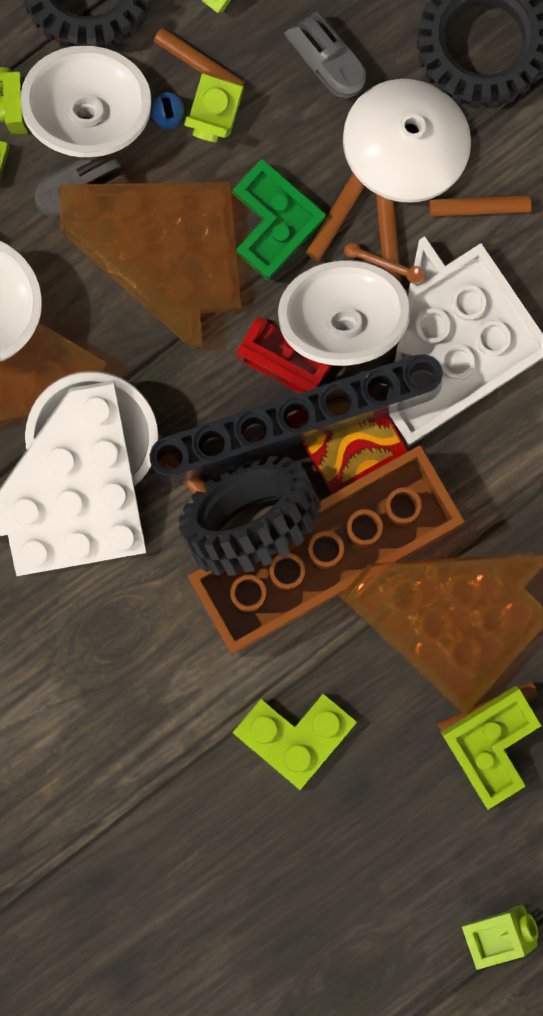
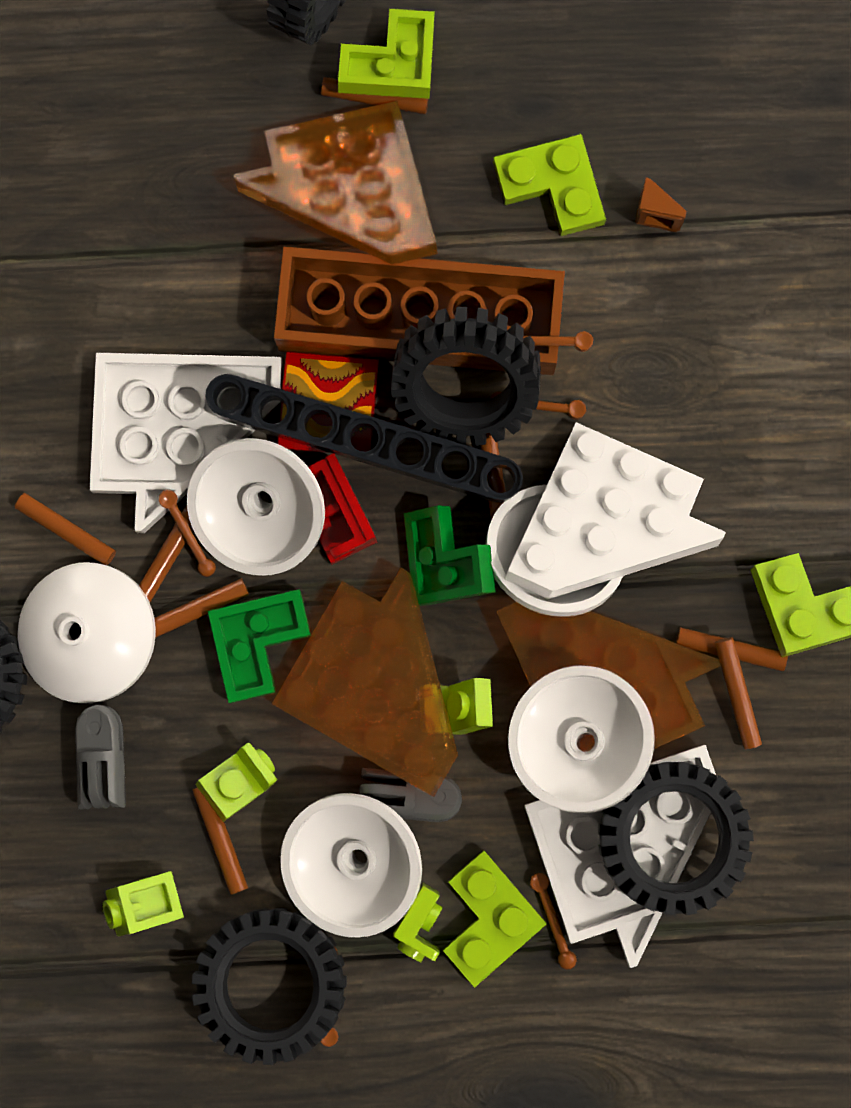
camera: 140 degrees left, 0 degrees up
blue hinge [151,92,185,129] -> none
none -> green plate [404,505,495,606]
none -> lime bracket [420,678,493,735]
none -> dark orange hinge [490,391,586,420]
none -> dark orange hinge [523,331,593,352]
none -> dark orange slope [635,178,687,232]

